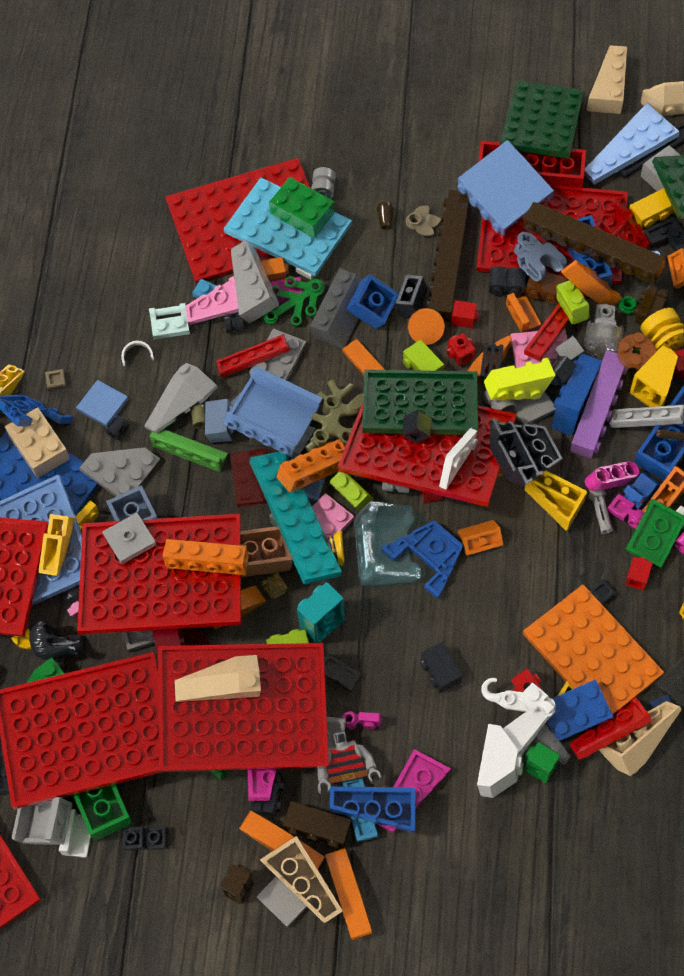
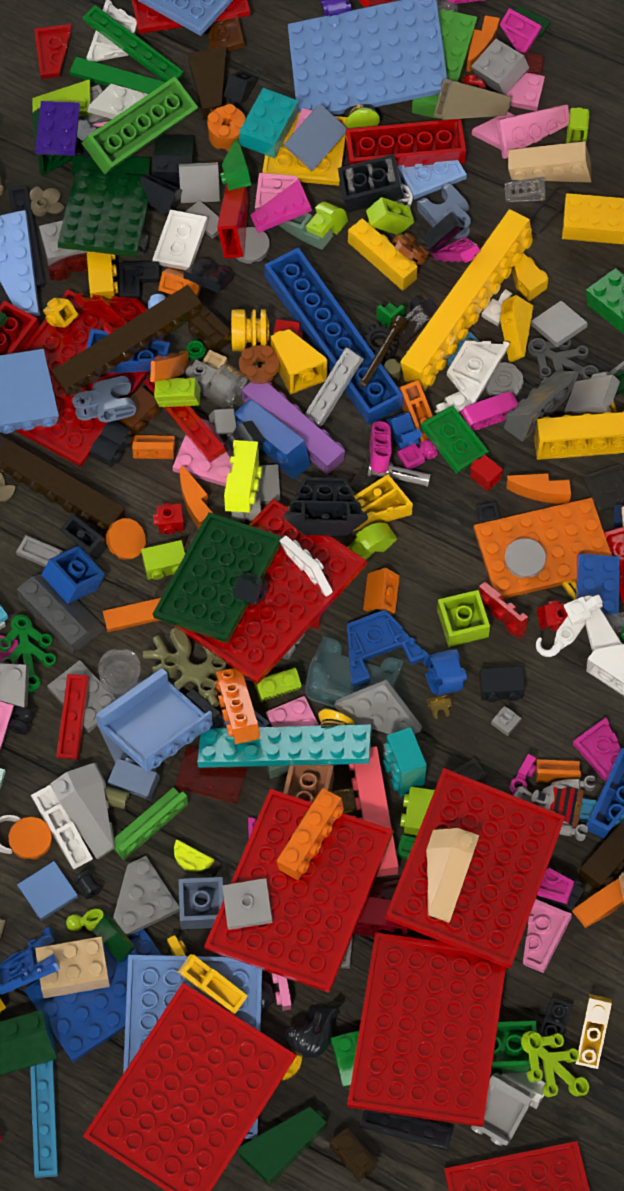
camera: 70 degrees left, 0 degrees up
red brick [451,300,479,329] -> none
black tile [480,343,503,379] -> none
none -> orange tile [8,817,52,860]
none -> light grey tile [16,535,63,567]
none -> white slope [31,785,93,870]
none -> yellow brick [43,298,78,327]
none -> clear red slope [48,253,88,281]
none -> lime plate [66,909,105,932]
none -> dark green tile [92,915,136,963]
none -> clear brick [98,649,142,698]
none -> neon yellow plate [174,840,214,872]
none -> tan plate [202,350,228,377]
none -> light grey plate [334,680,422,734]
none -> lime brick [347,522,397,560]
none -> coral brick [348,747,398,877]
none -> blue brick [424,649,467,697]
none -> clear yellow tile [427,695,452,719]
none -> lime brick [437,590,490,647]
none -> red wing [479,582,528,639]
none -> light grey tile [491,706,521,736]
none -> light grey tile [505,538,546,578]
none -> orange slope [506,474,571,504]
none -> lime plant [521,1031,589,1097]
none -> bright pink wing [523,899,572,973]
none -> orange panel [536,759,581,783]
none -> slope [576,994,612,1069]

